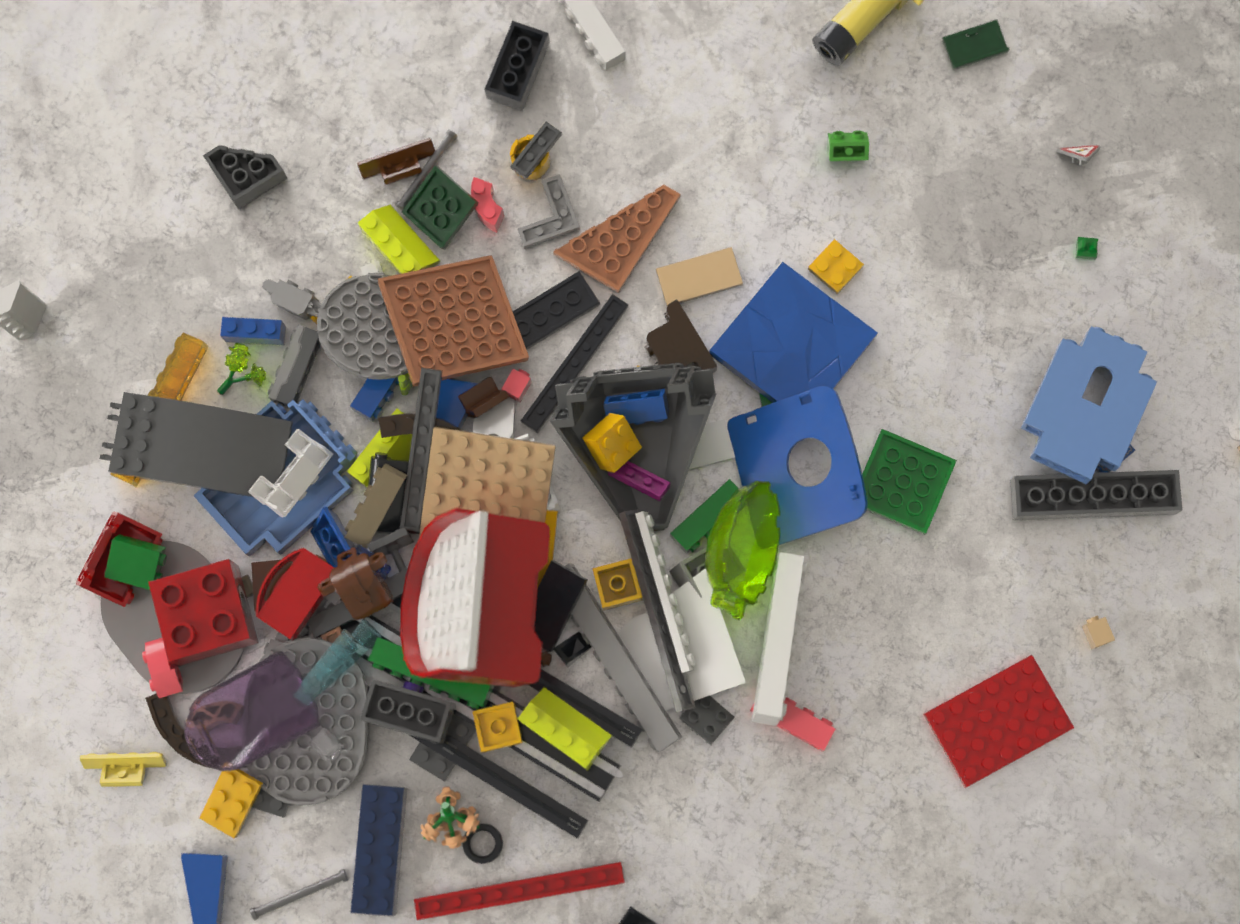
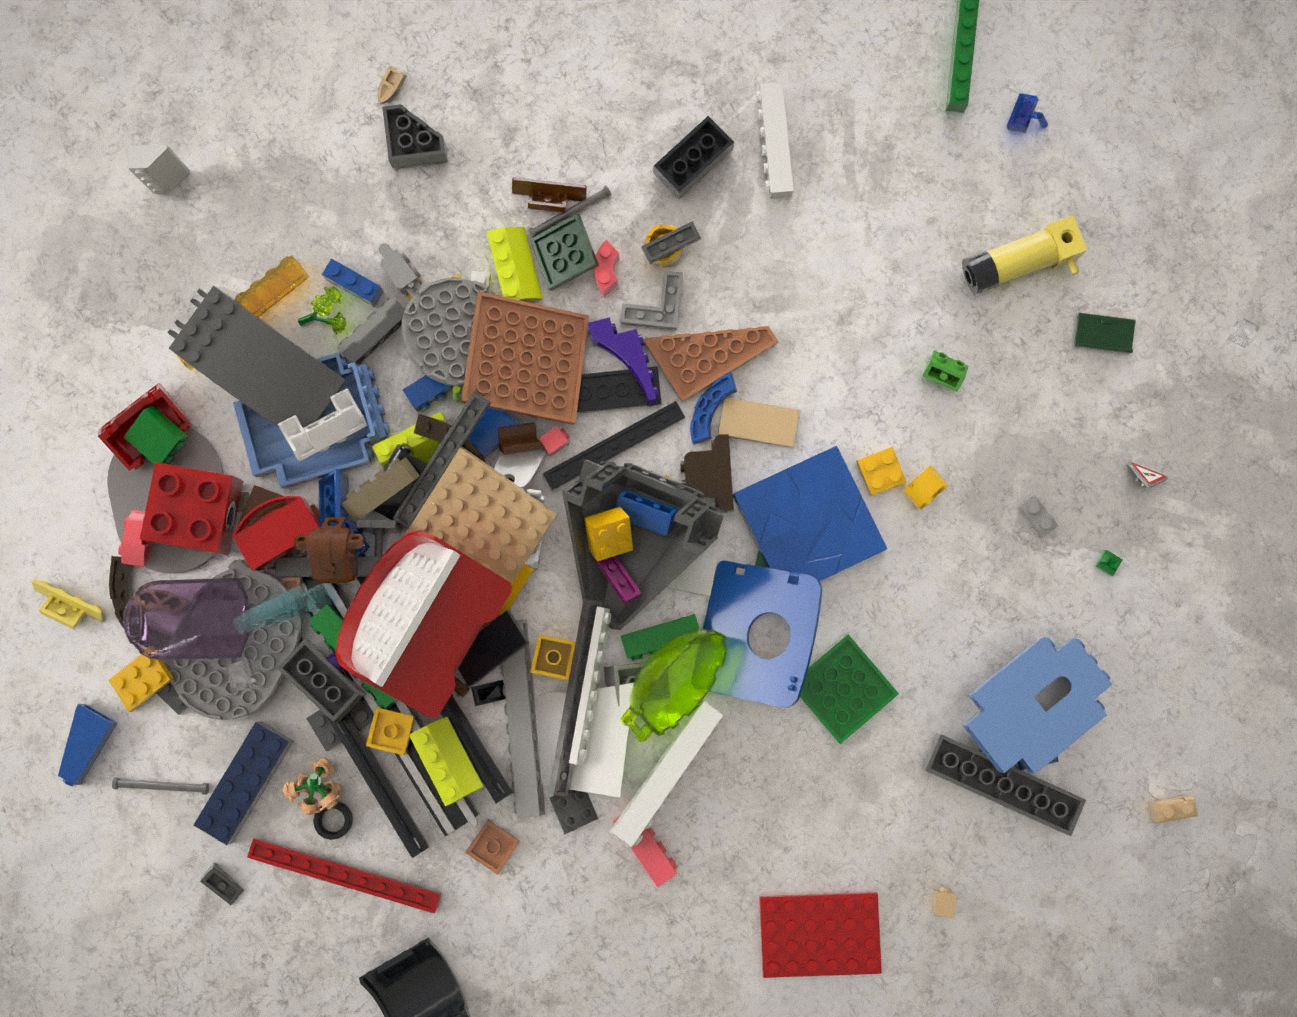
camera: 20 degrees right, 5 degrees up
none -> tan plate [378,65,407,103]
none -> nougat tile [465,819,520,875]
none -> dark purple arch [588,317,659,407]
none -> blue tile [690,373,737,445]
none -> yellow brick [902,465,949,510]
none -> light grey plate [1018,495,1058,538]

